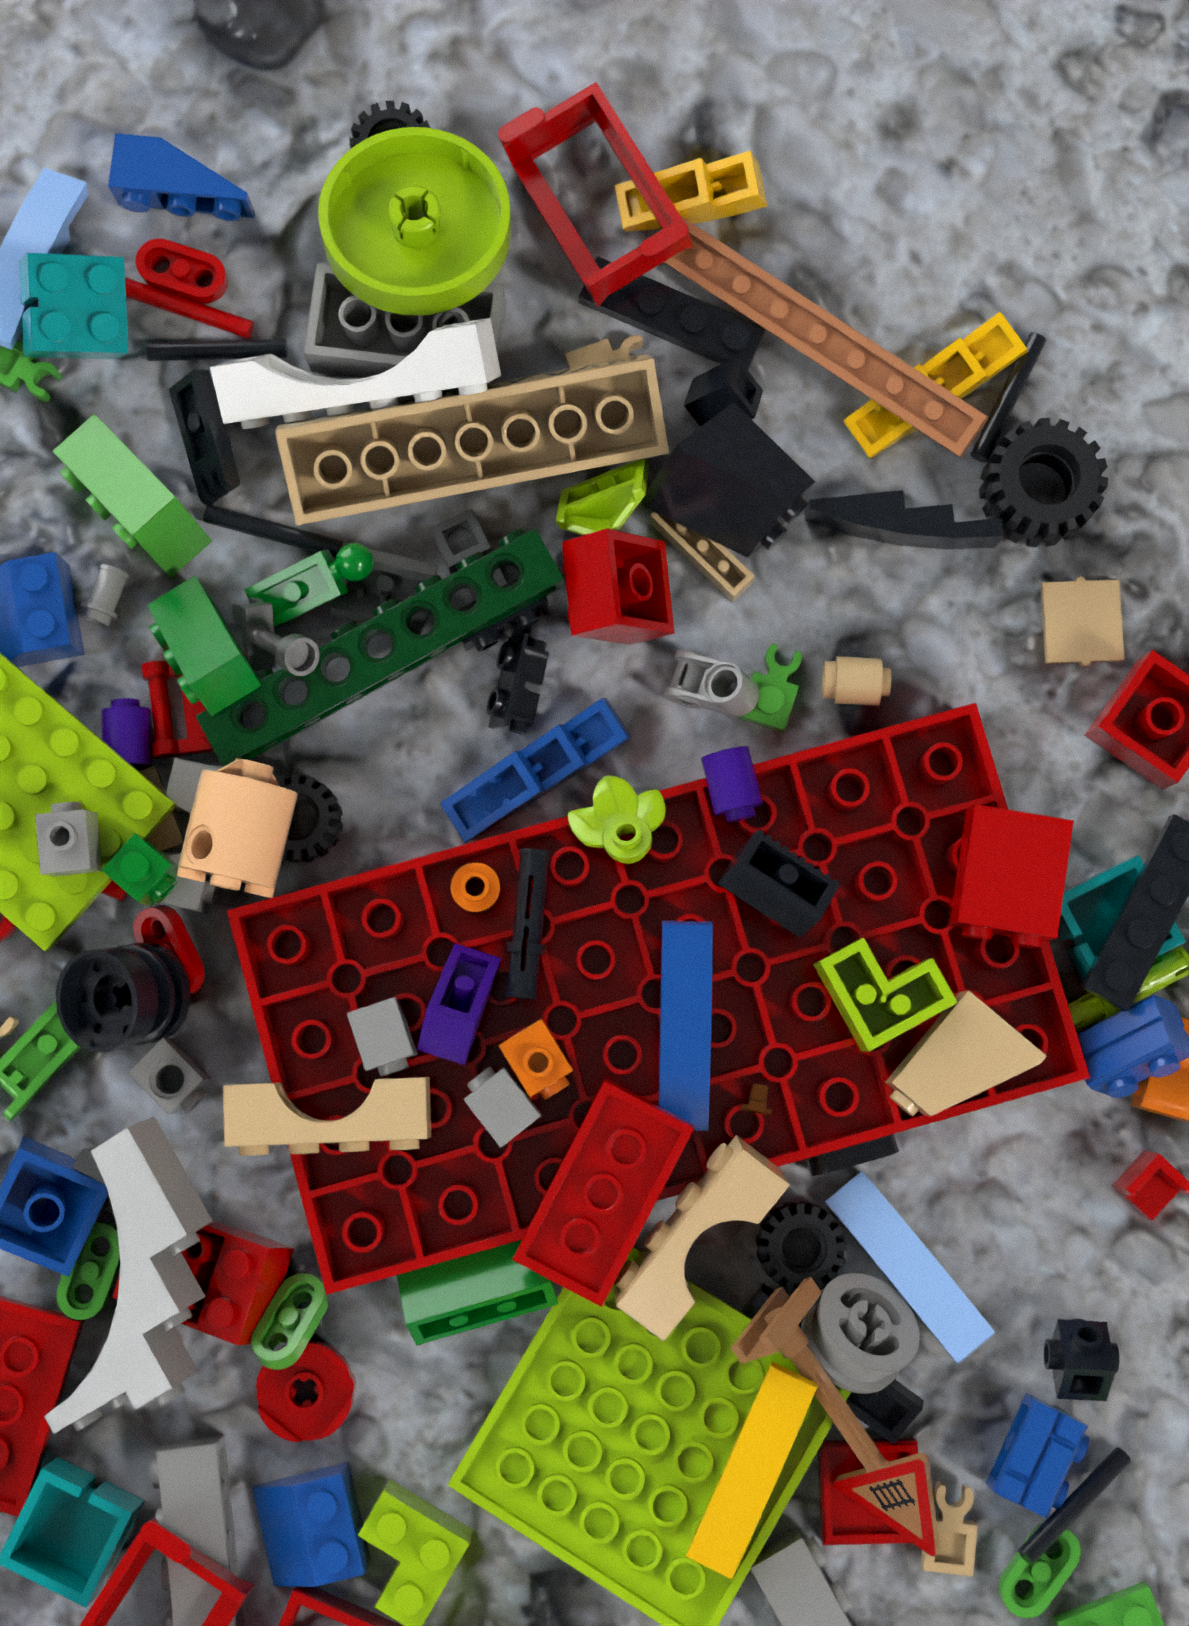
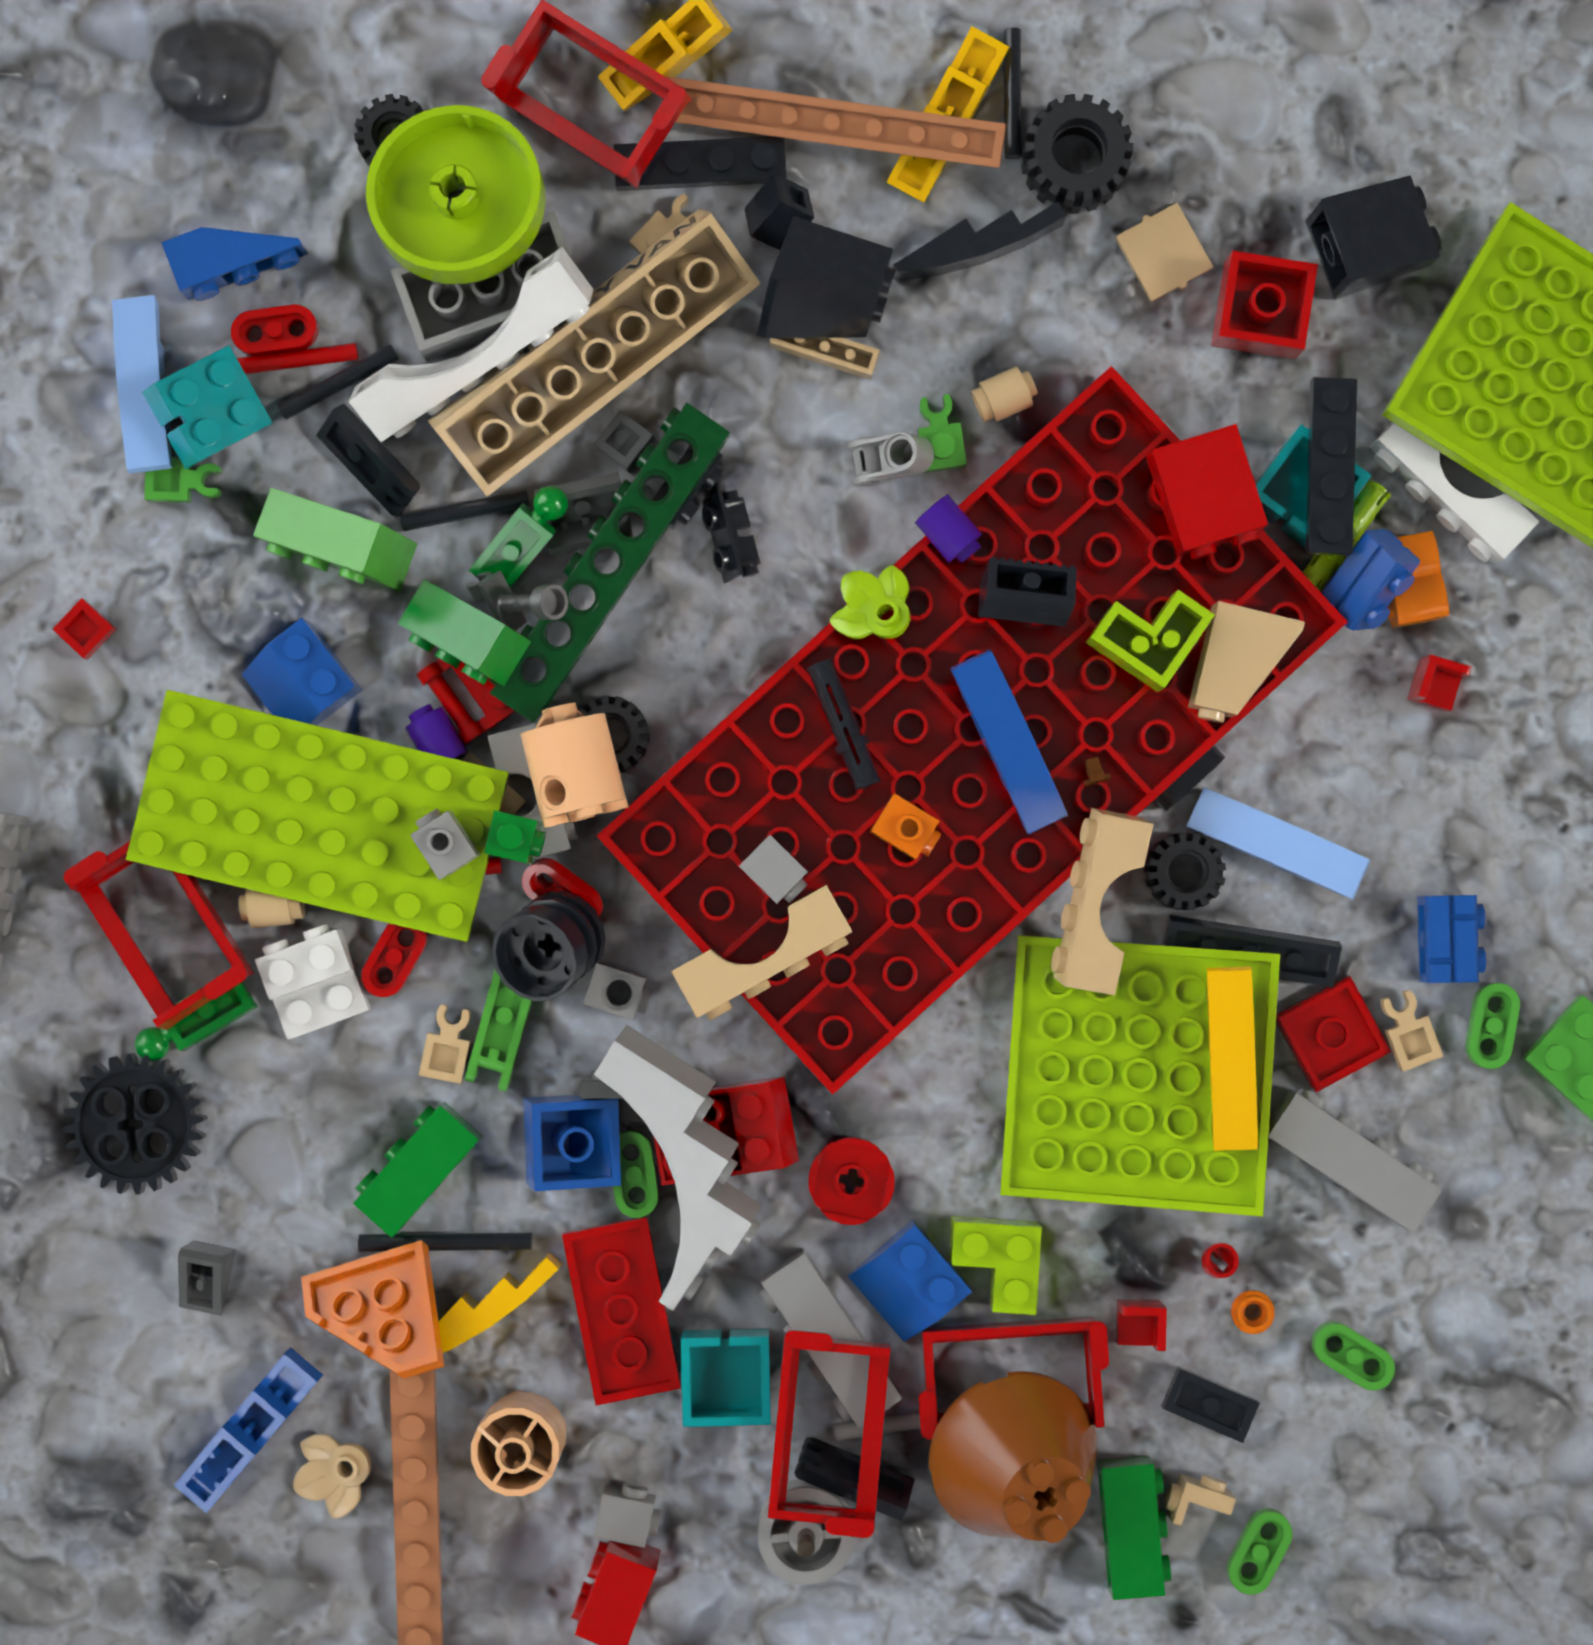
camera: 30 degrees left, 5 degrees up
light grey pin [80,564,129,628] -> none
bright green plate [251,1273,328,1370] -> none
green brick [396,1240,558,1346] -> none
dark purple slope [417,943,501,1065] -> none
blue slope [440,698,632,843] -> none
orange plate [451,862,500,912] -> none
light grey brick [463,1066,542,1148] -> none
red plate [512,1078,695,1307] -> none
lime slope [555,458,649,536] -> none
red brick [562,528,675,645] -> none
medium nougat piece [730,1277,940,1557] -> none
light grey wheel [801,1273,920,1394] -> none
black bar [1018,1447,1131,1565] -> none
black brick [1043,1319,1119,1401] -> none

